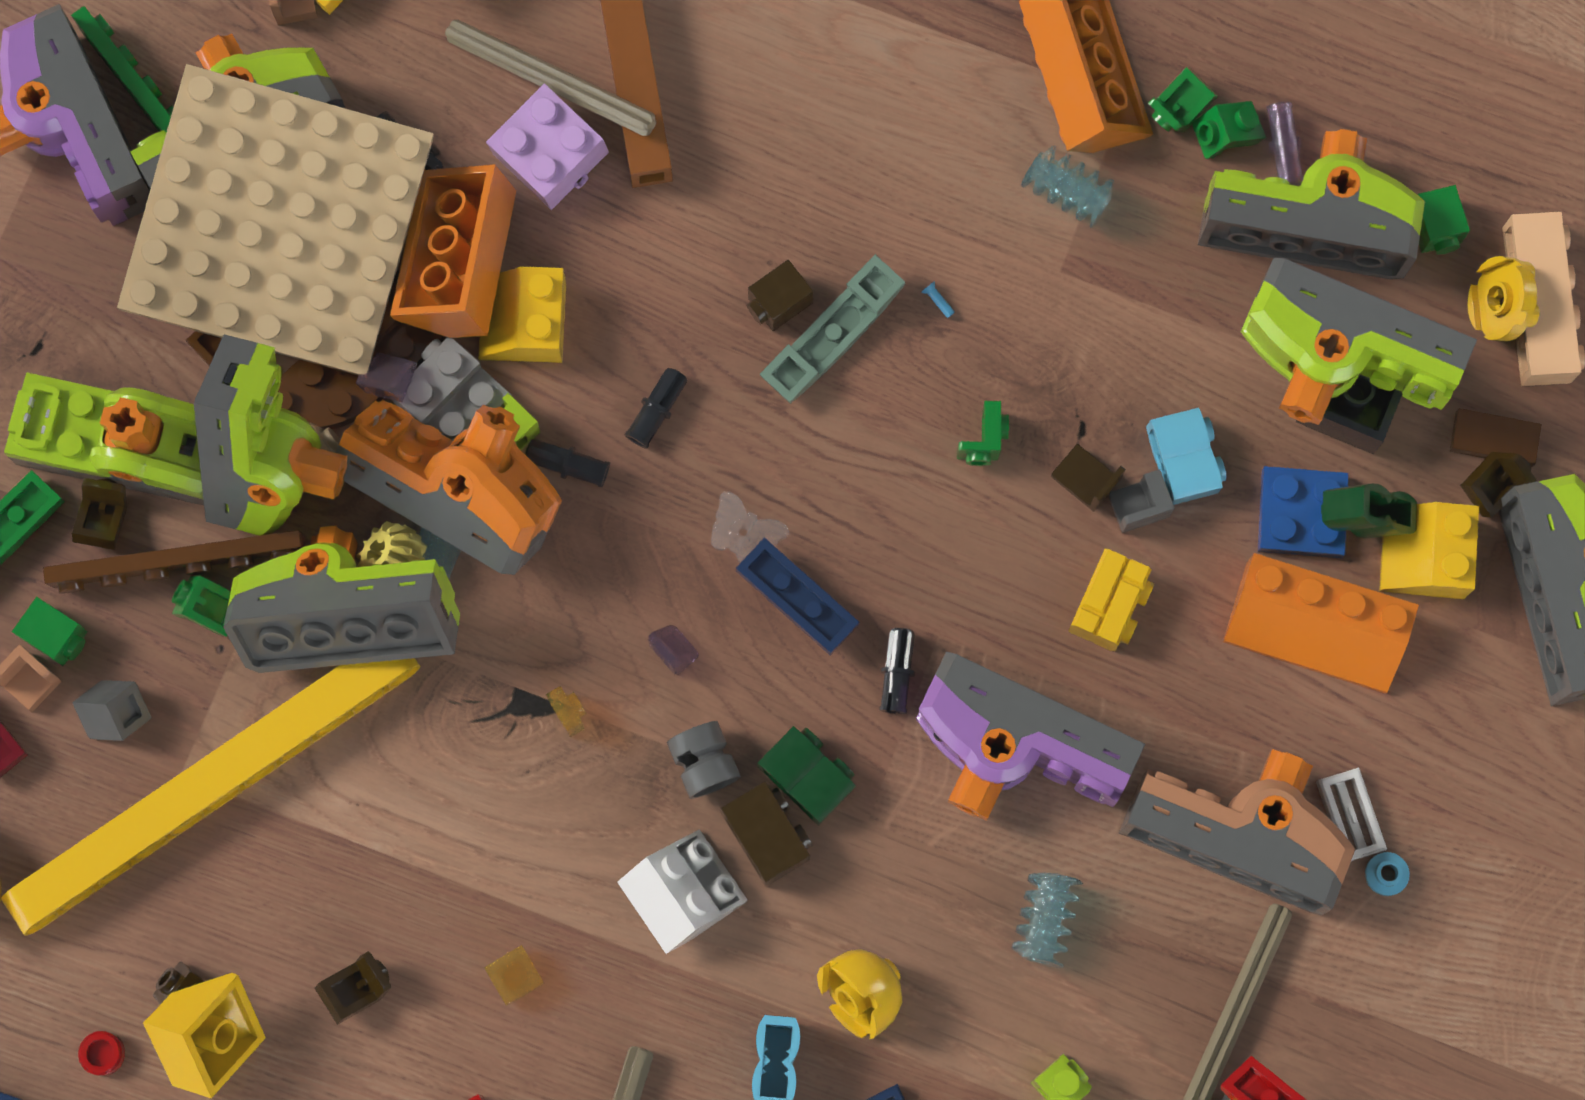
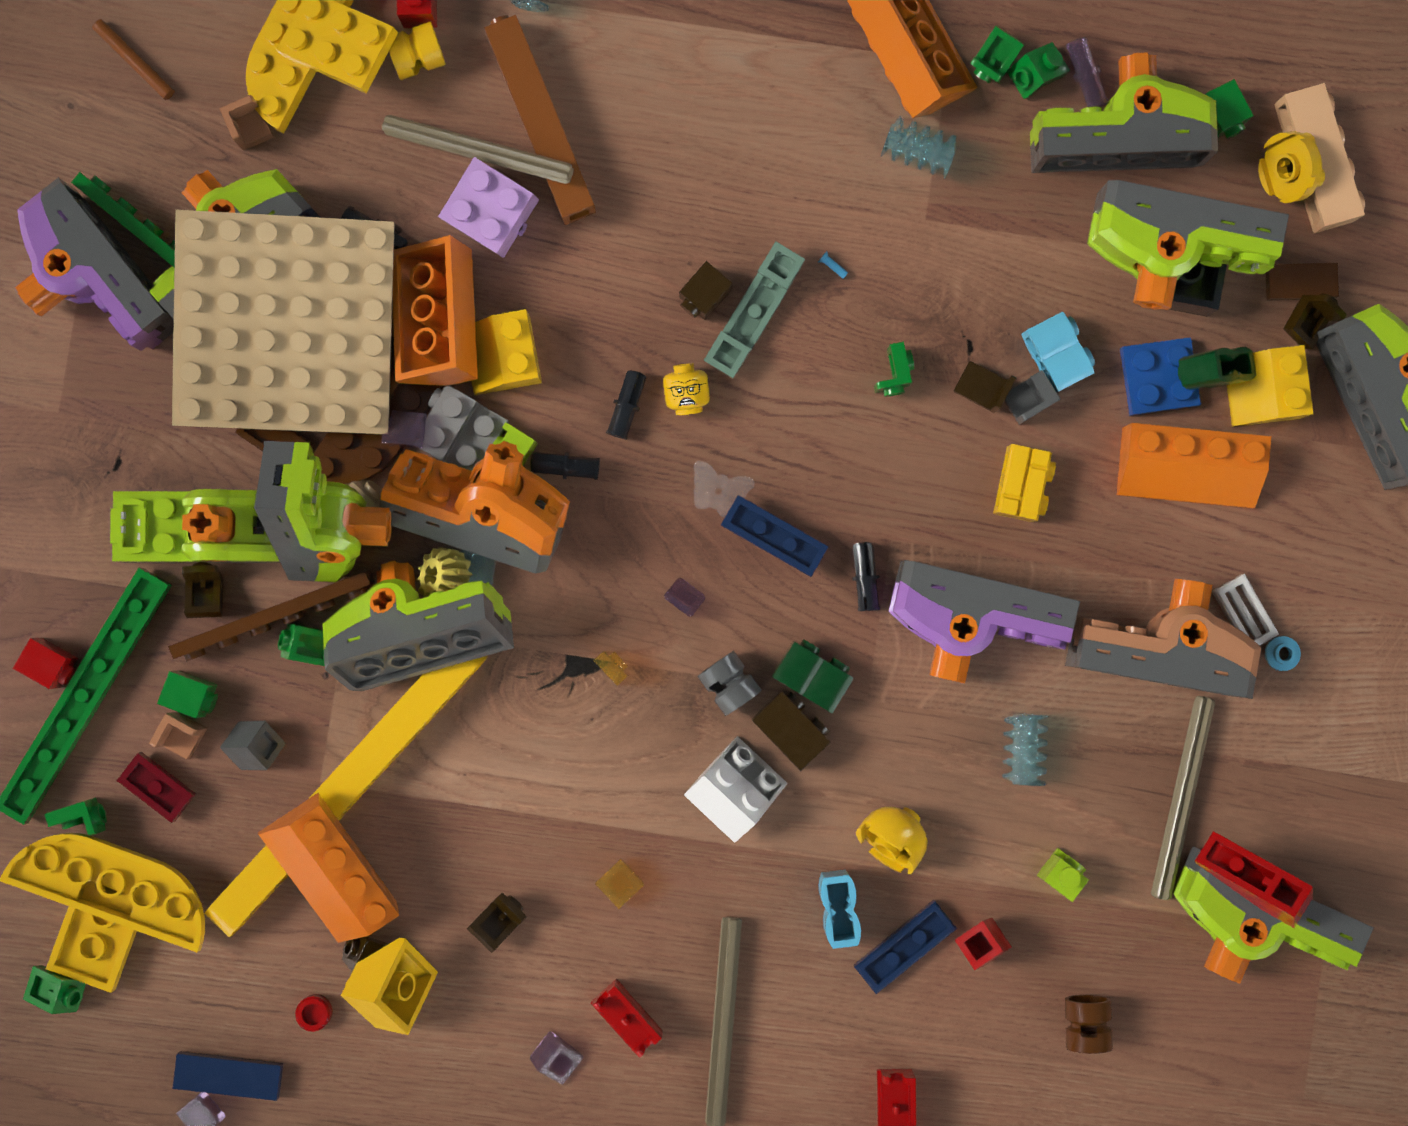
camera: 10 degrees left, 10 degrees up
none -> orange slope [258,792,399,943]
none -> yellow head [663,363,710,415]

